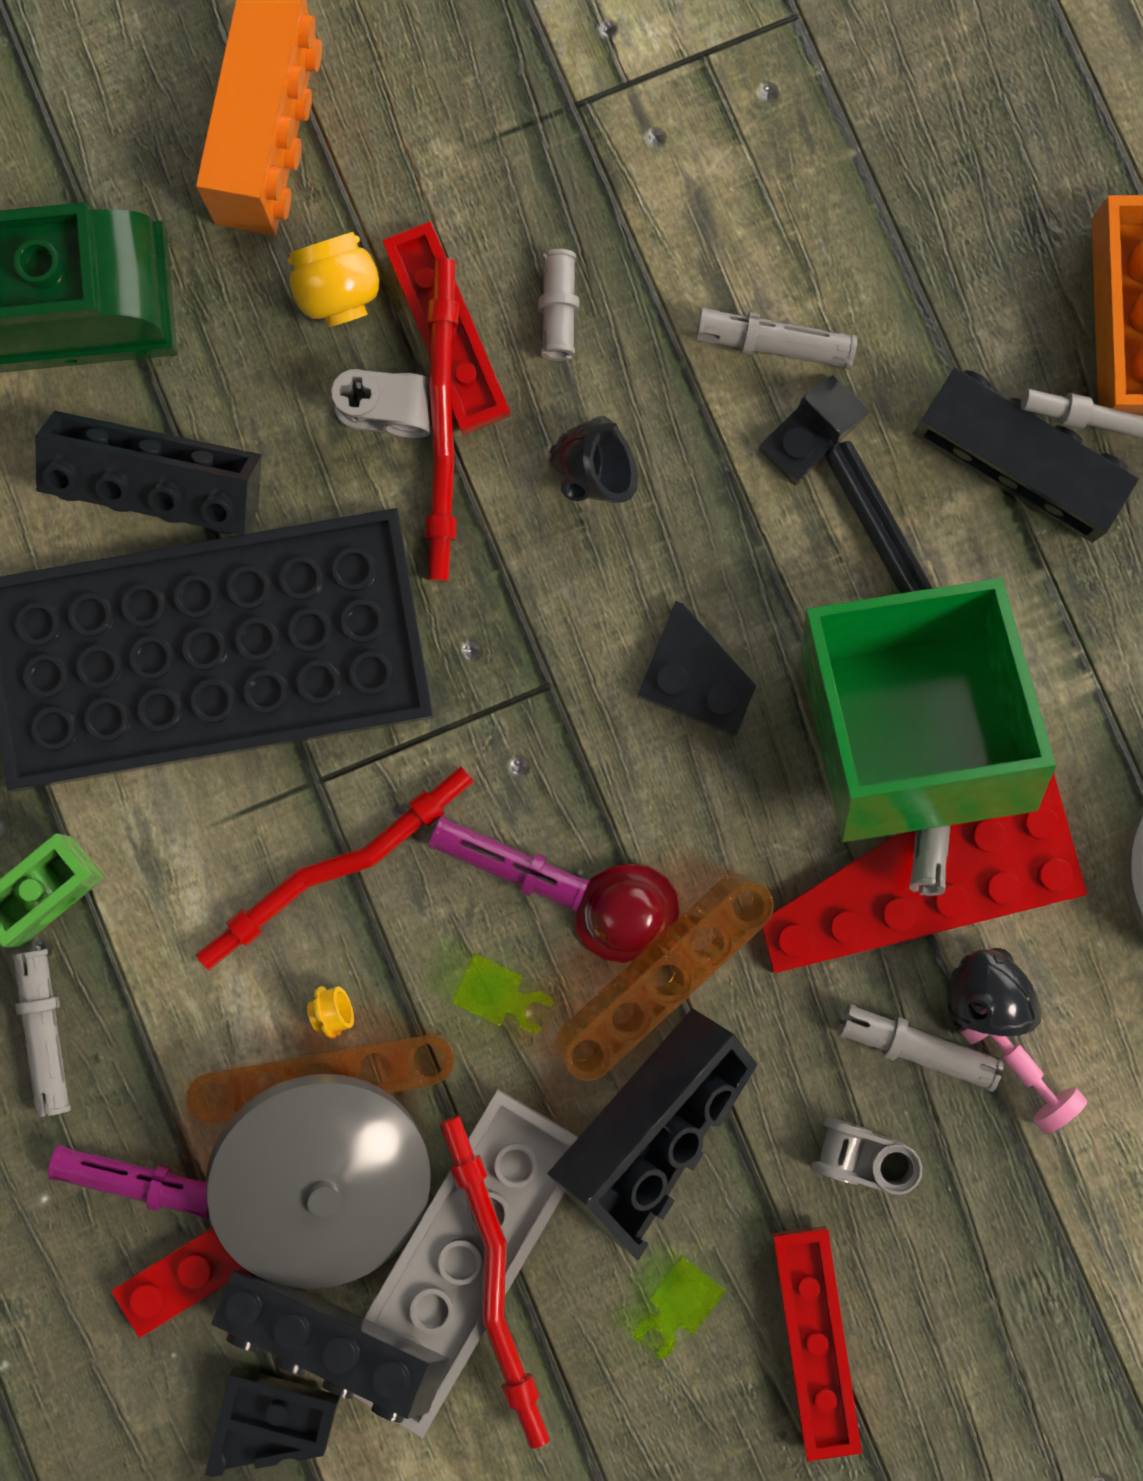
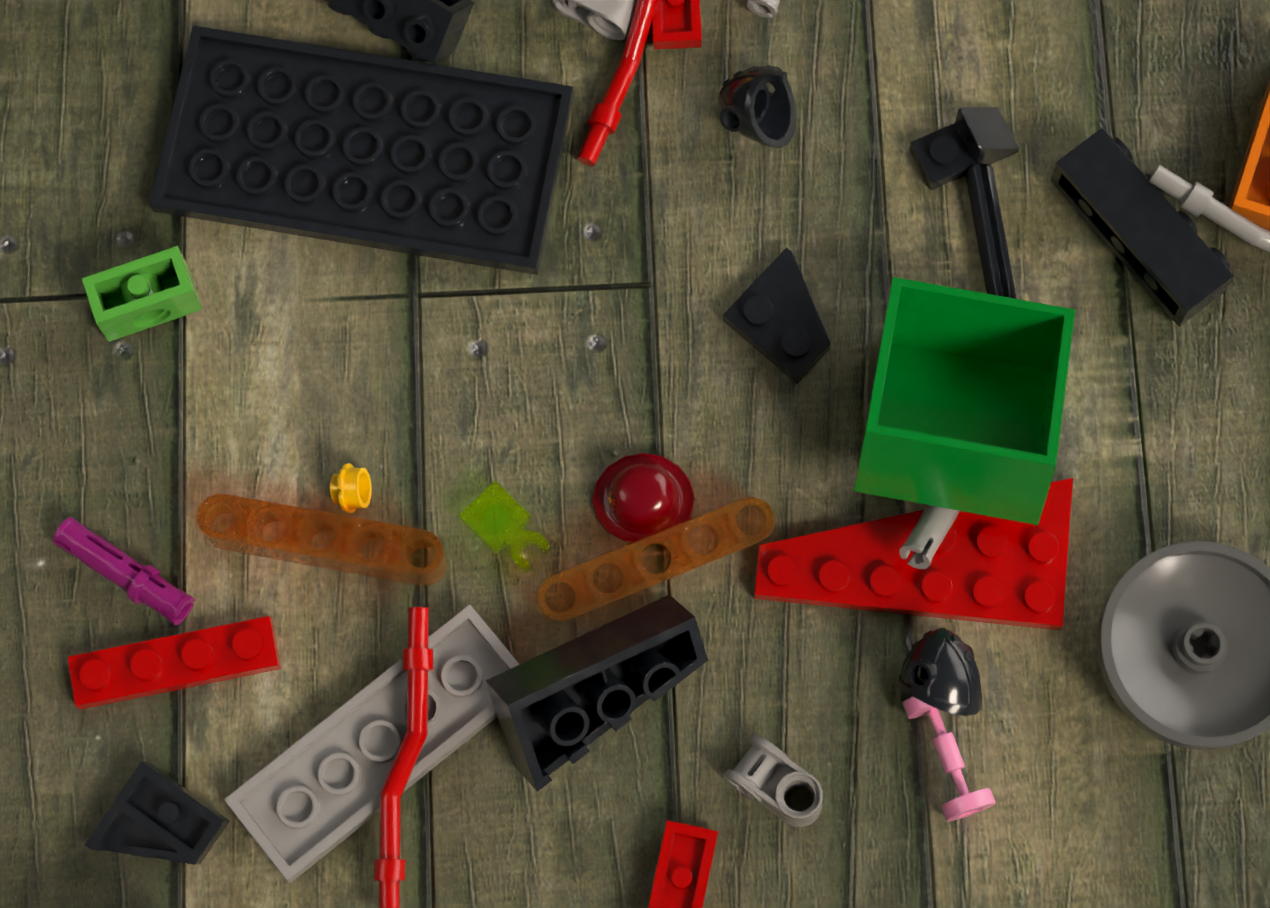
camera: 25 degrees right, 10 degrees down
light grey pin [12,949,71,1117] -> none
red bar [195,766,474,971] -> none
dark grey dish [206,1074,431,1289] -> none
black brick [211,1270,450,1423] -> none
magenta pin [428,816,590,912] -> none
clear neon green plate [633,1254,726,1360] -> none
light grey pin [696,307,857,369] -> none
light grey pin [838,1003,1004,1092] -> none

